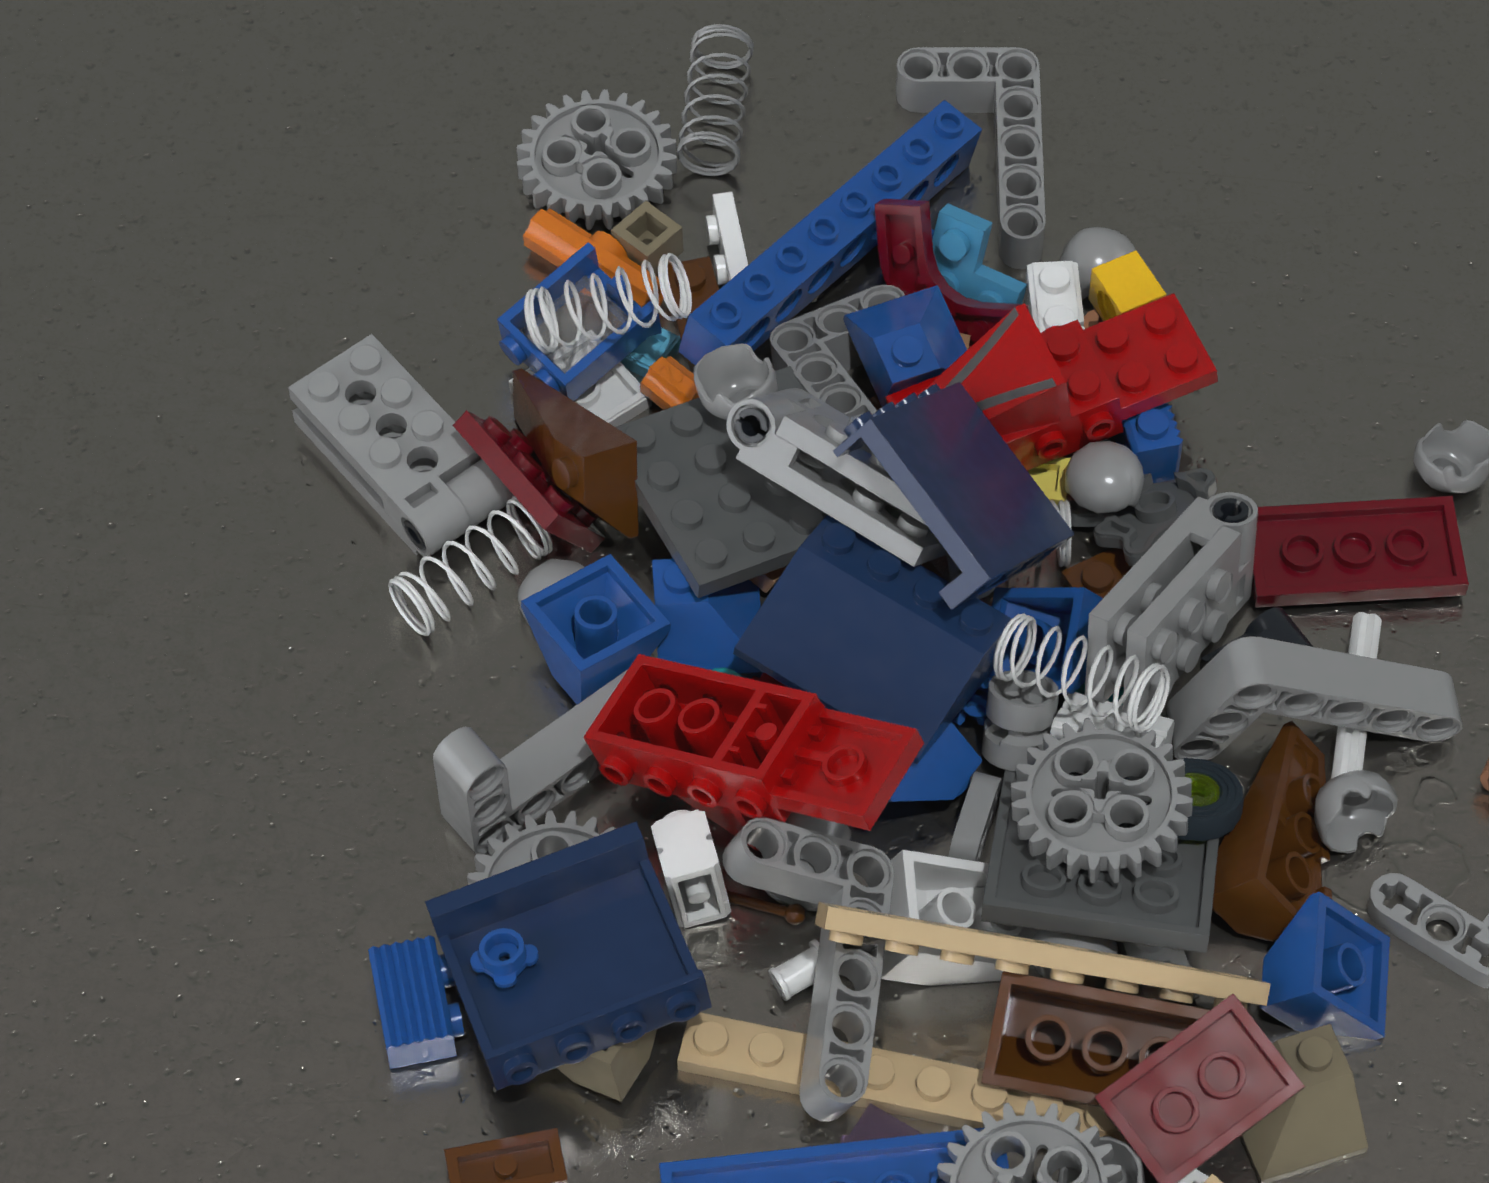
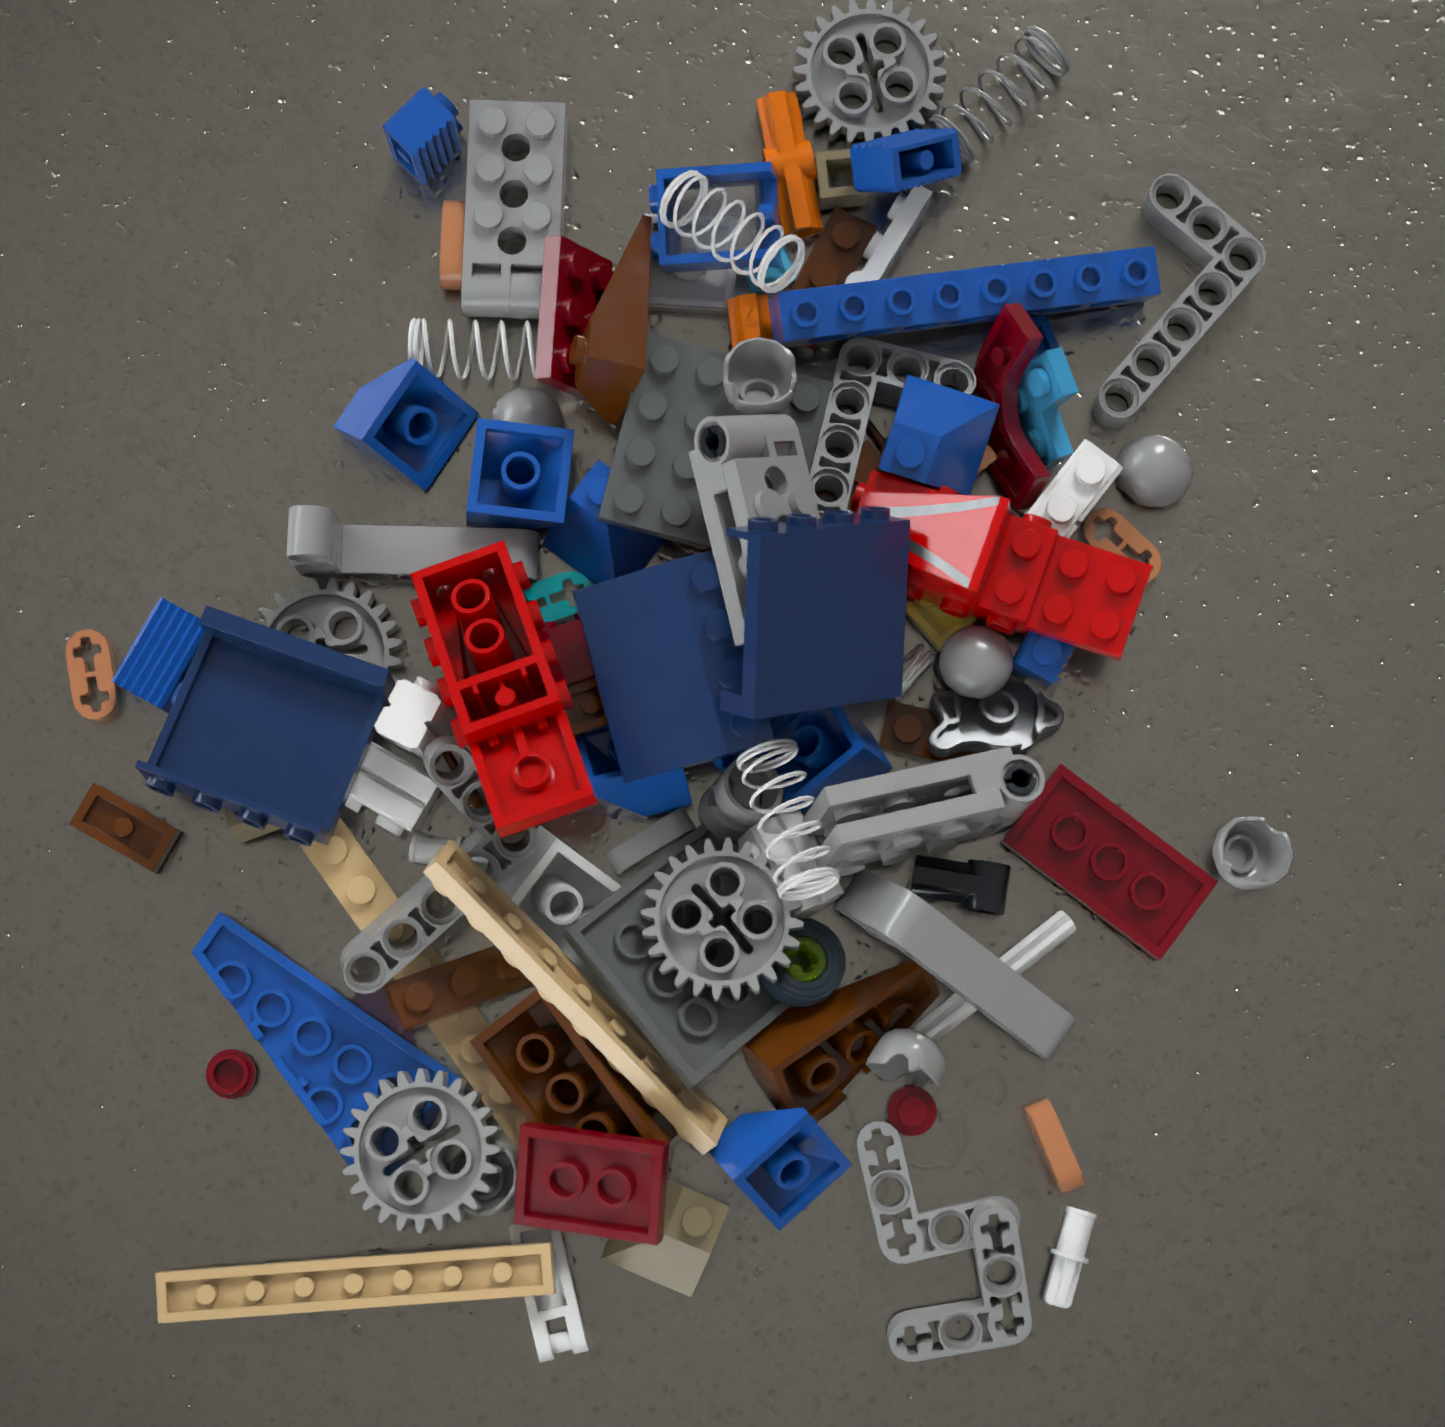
camera: 40 degrees right, 25 degrees up
blue plate [470,928,539,988] -> none
yellow brick [1088,250,1167,321] -> none
none -> nougat beam [65,629,121,722]
none -> blue slope [333,358,479,491]
none -> white brick [345,742,442,837]
none -> blue brick [382,87,463,185]
none -> reddish brown plate [383,945,535,1033]
none -> nougat beam [439,200,465,290]
none -> blue brick [850,128,962,192]
none -> dark red plate [887,1086,937,1136]

